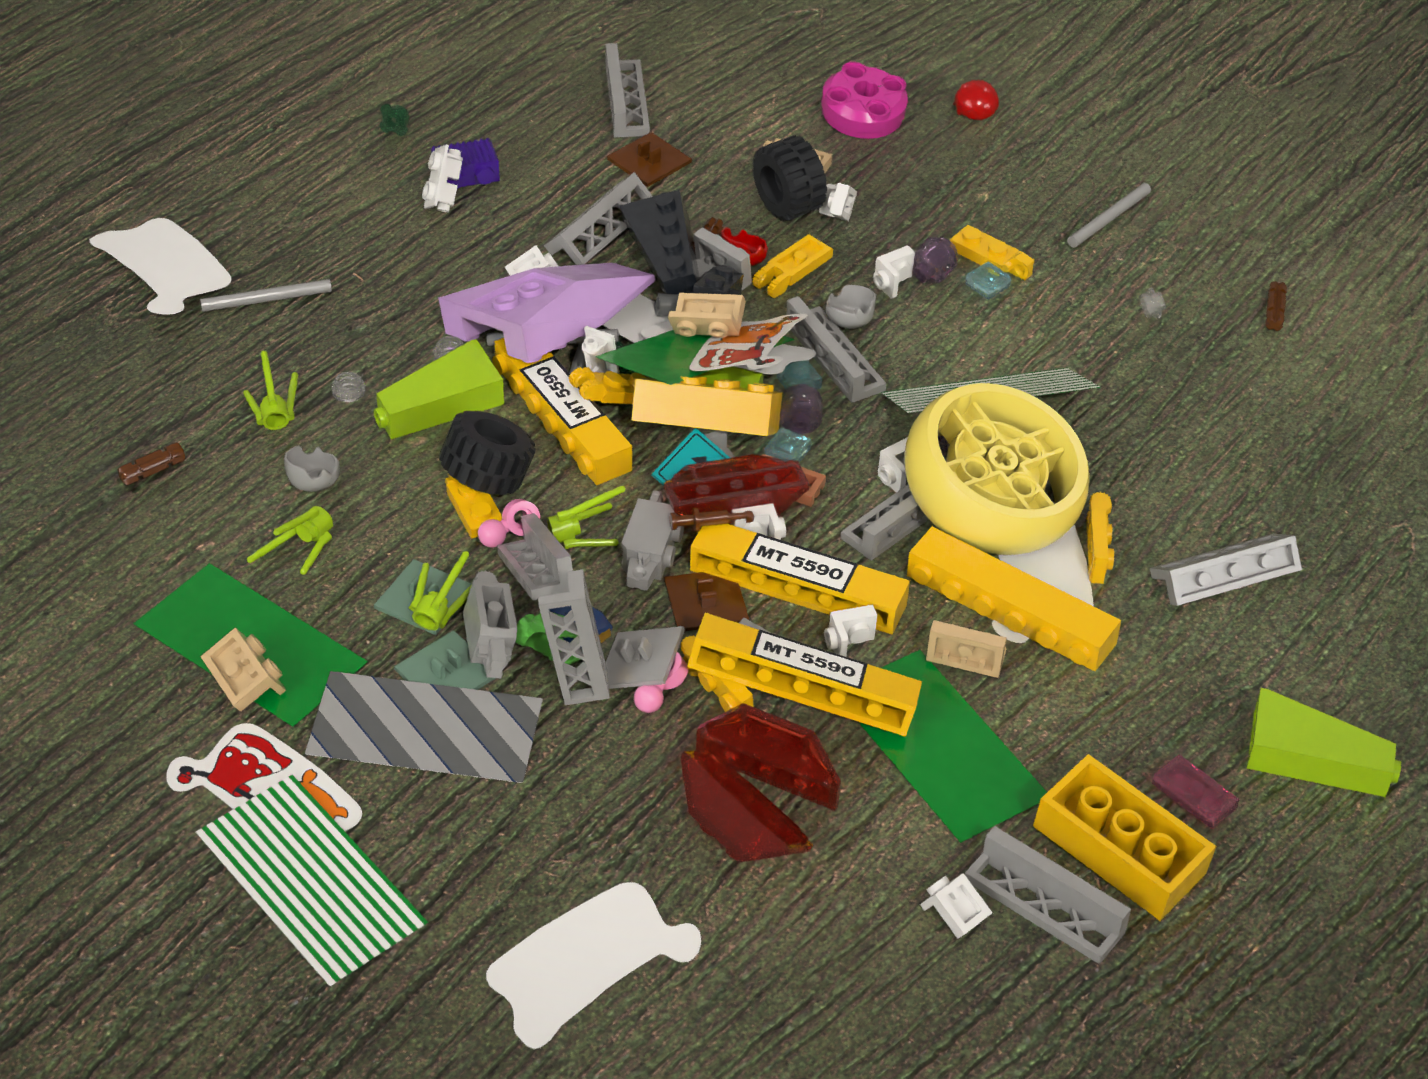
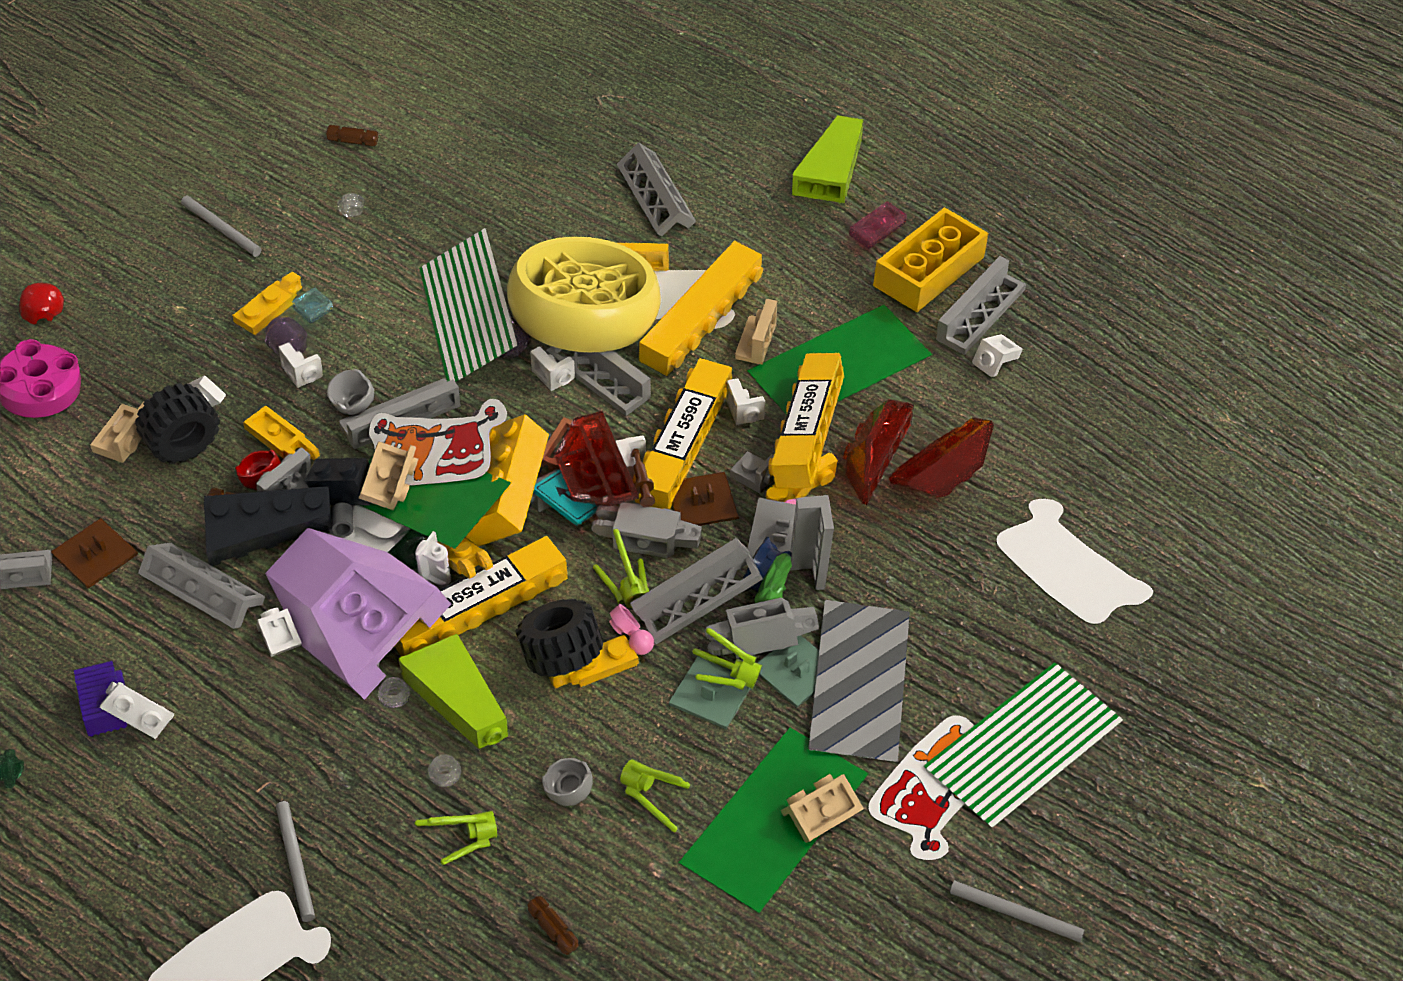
camera: 90 degrees left, 5 degrees up
none -> light grey bar [950,880,1085,942]

